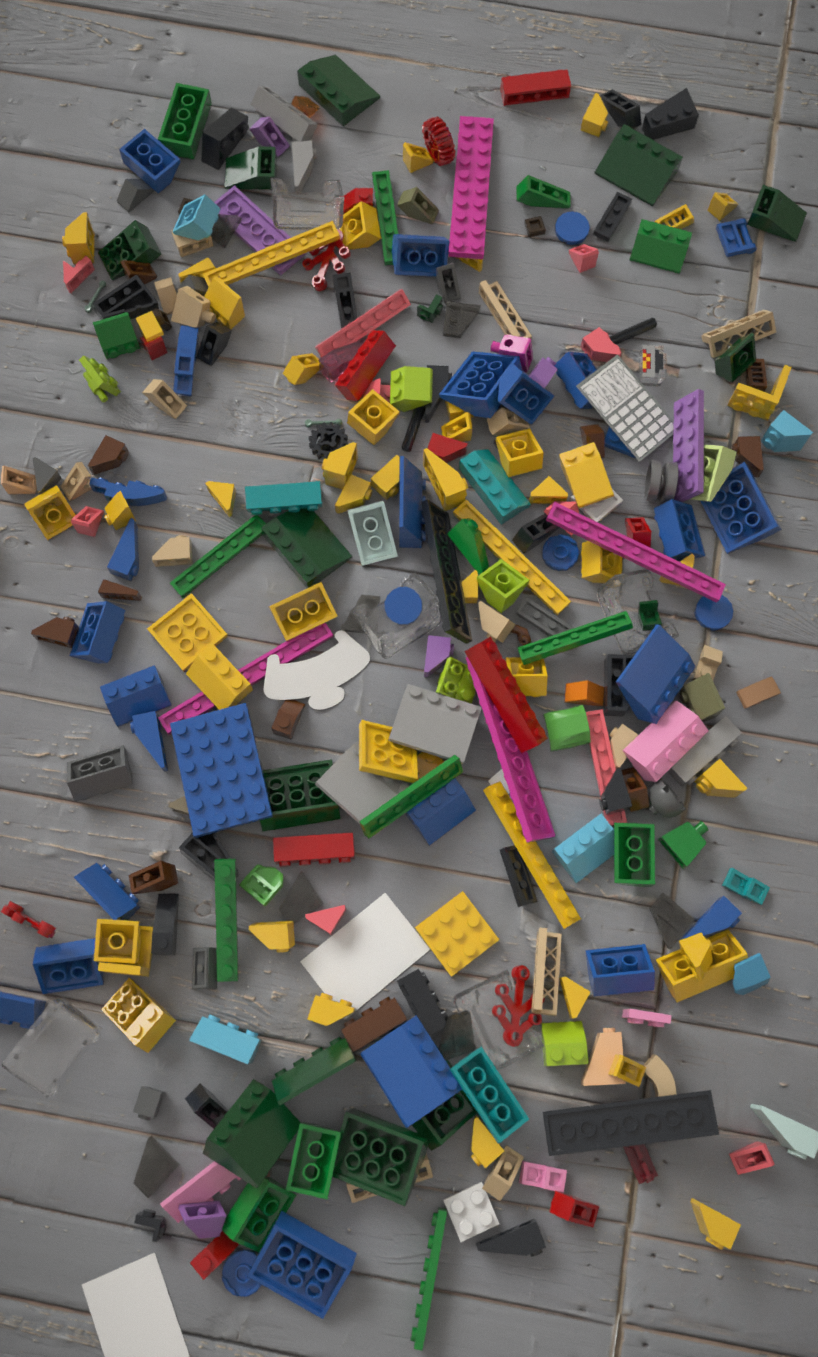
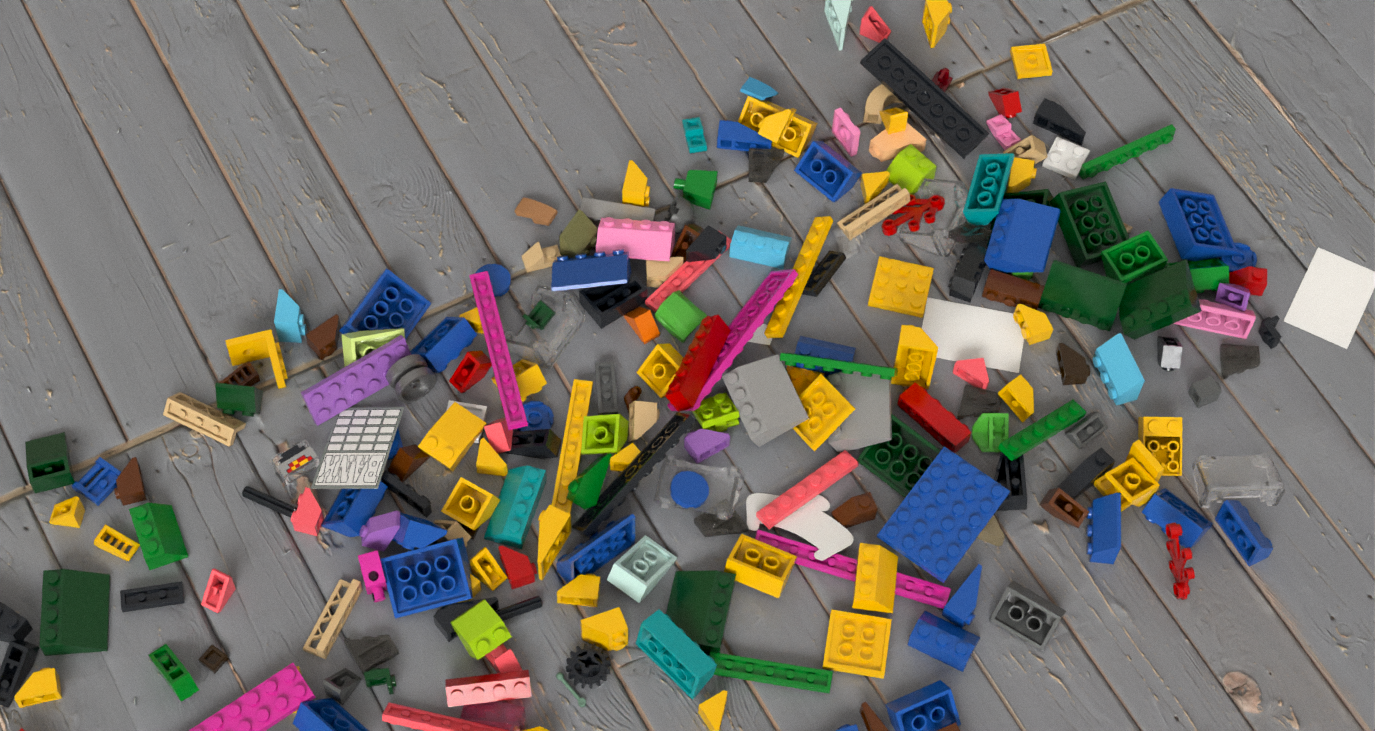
camera: 130 degrees left, 15 degrees down
tan slope [152,535,193,567] -> none
yellow slope [335,474,373,514] -> none
yellow slope [347,389,400,445] -> none
green plate [517,611,633,665] -> none
blue tile [555,212,590,245] -> none
green slope [614,823,655,887] -> none
none -> reddish brown slope [114,457,147,506]
none -> black plate [381,470,432,518]
none -> coral plate [756,450,858,529]
none -> yellow slope [891,325,938,390]
none -> yellow plate [1010,44,1053,79]
none -> dark brown slope [1056,343,1090,385]

